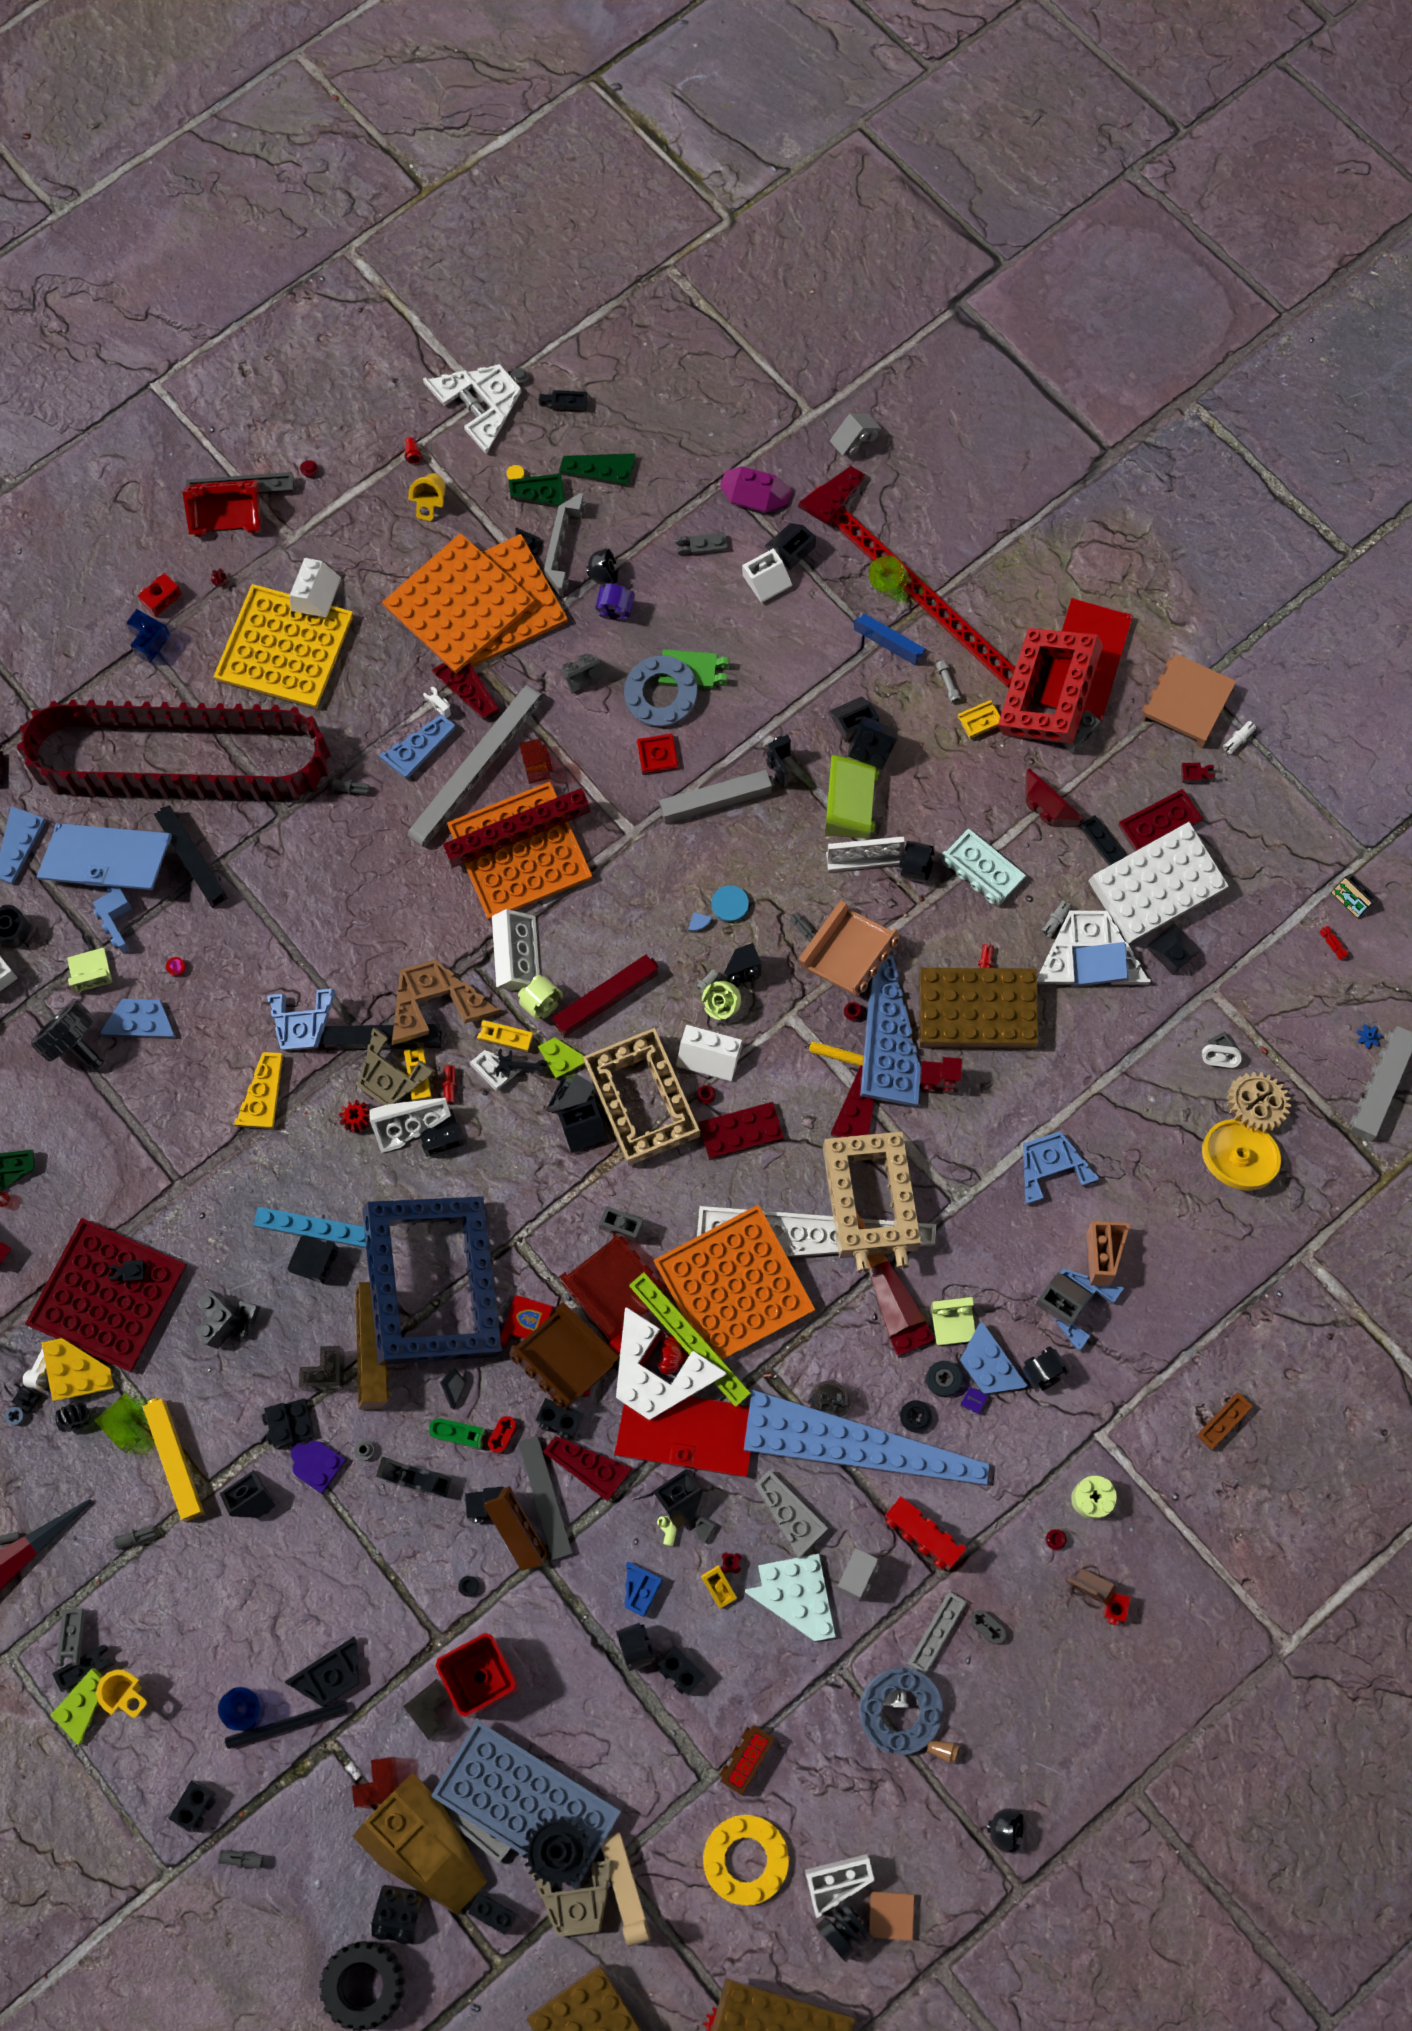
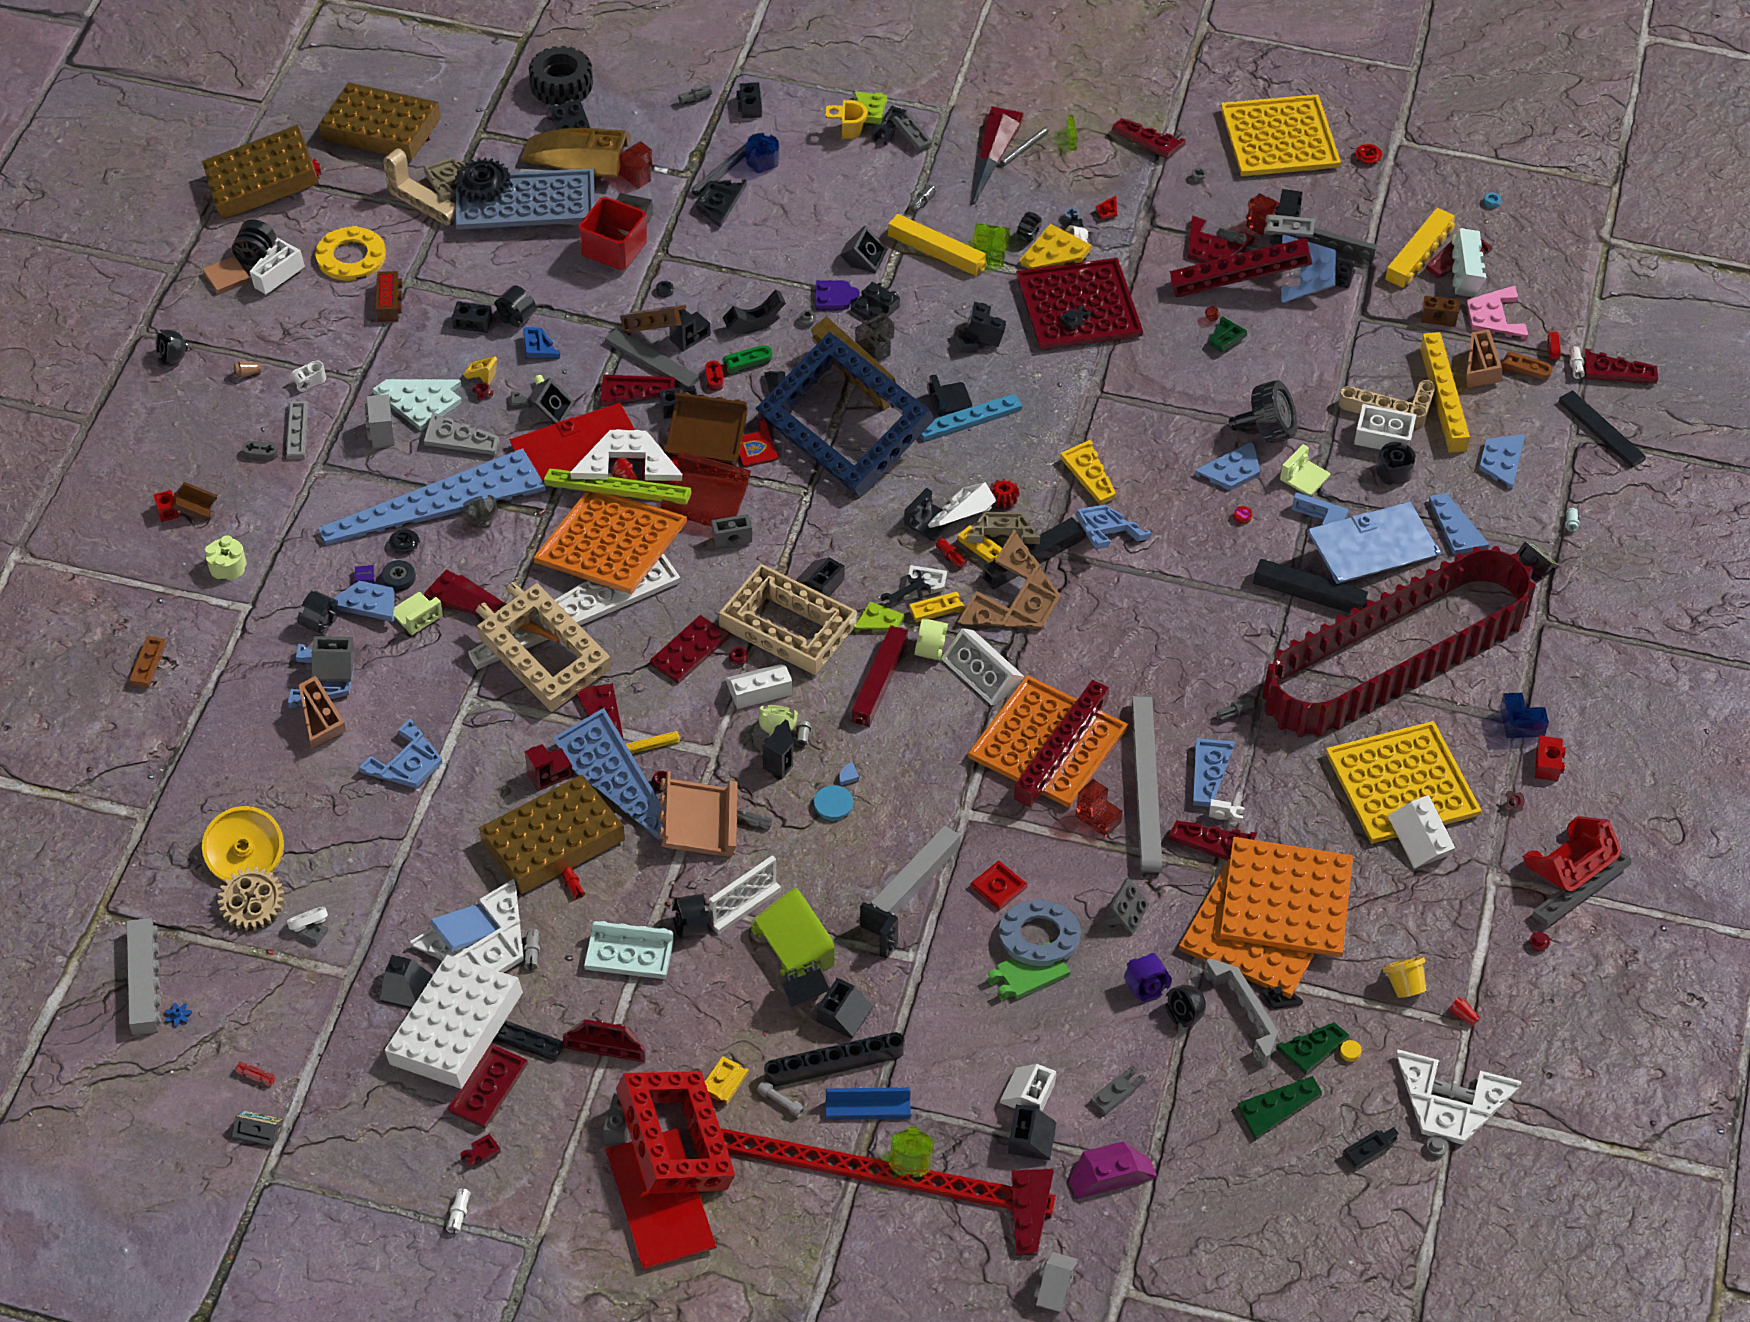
camera: 140 degrees right, 20 degrees down
black brick [468,1893,518,1935] -> none
black slope [546,1074,595,1112] -> none
sand blue plate [859,1667,943,1755] -> none
red wedge [884,1496,967,1571] -> none
dark red plate [1046,1529,1067,1550] -> none
nougat panel [1141,654,1236,748] -> none
none -> black beam [764,1032,905,1087]

